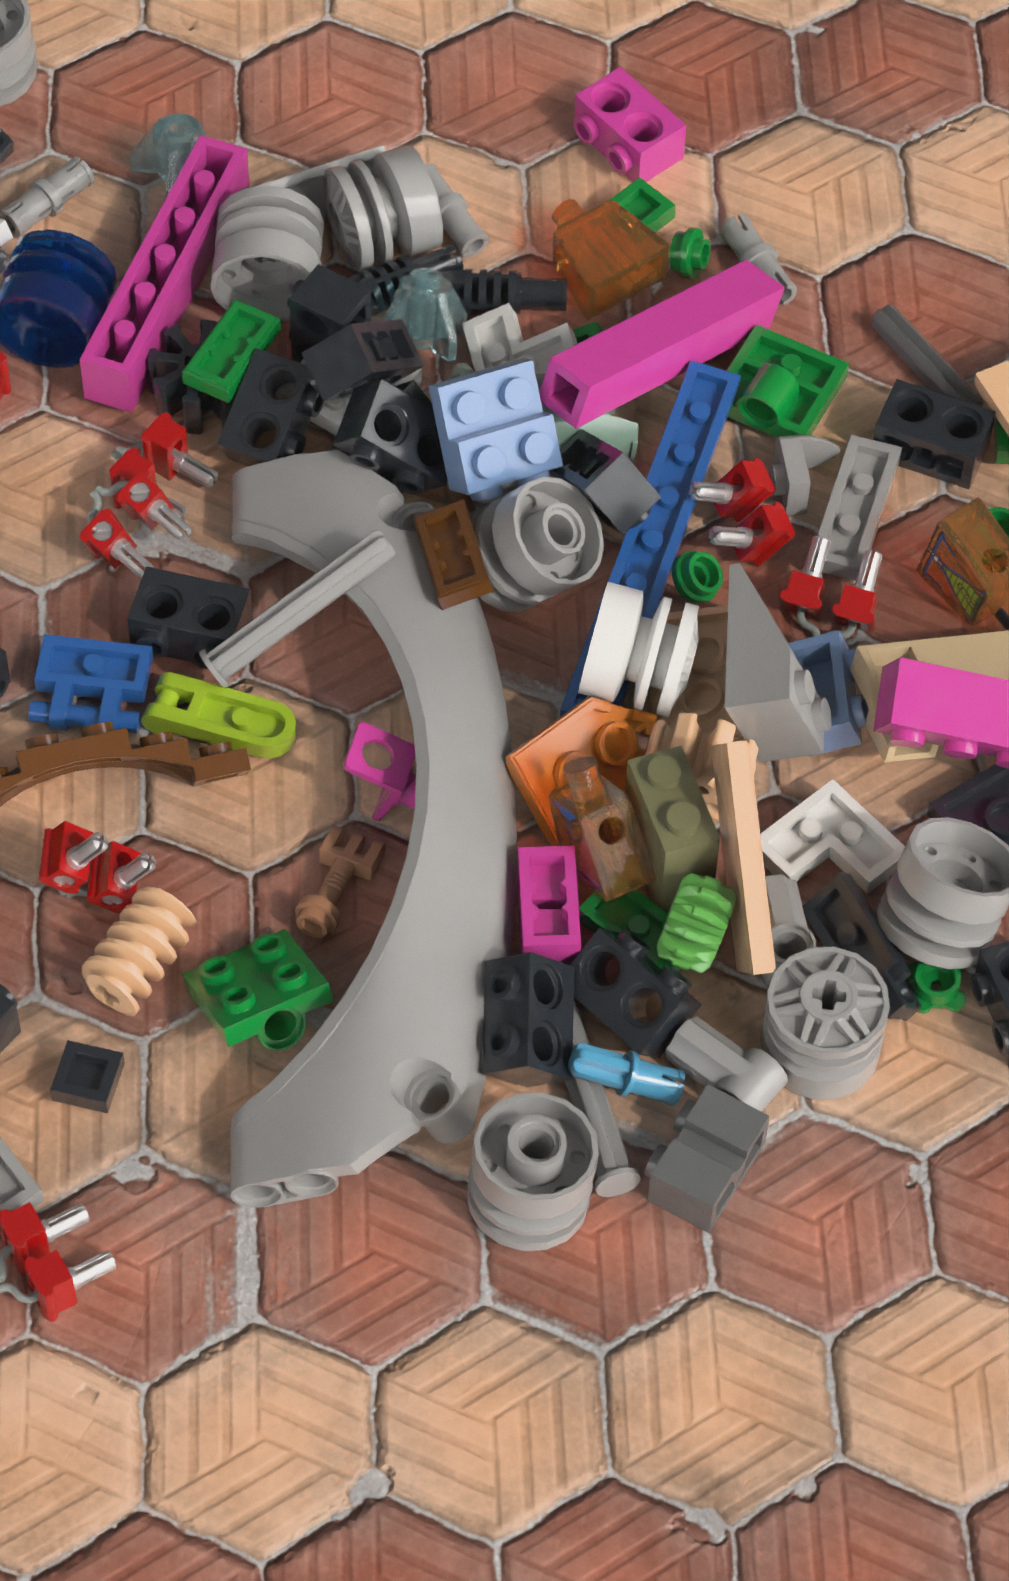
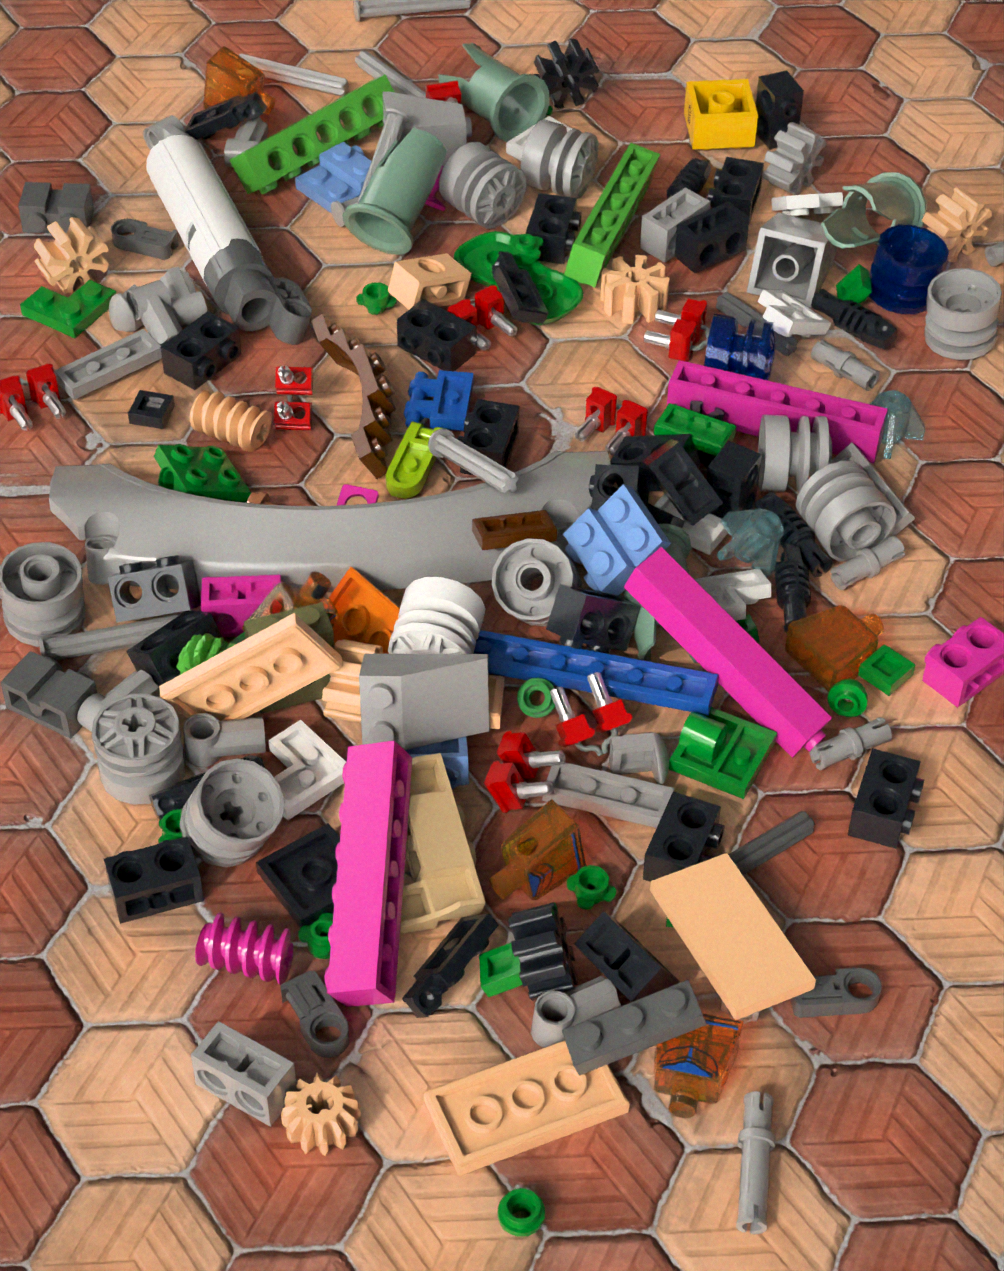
camera: 90 degrees right, 10 degrees down
piece [80,470,192,579] -> none
dark azure axle [568,1043,685,1106] -> none
none -> black brick [848,748,925,849]

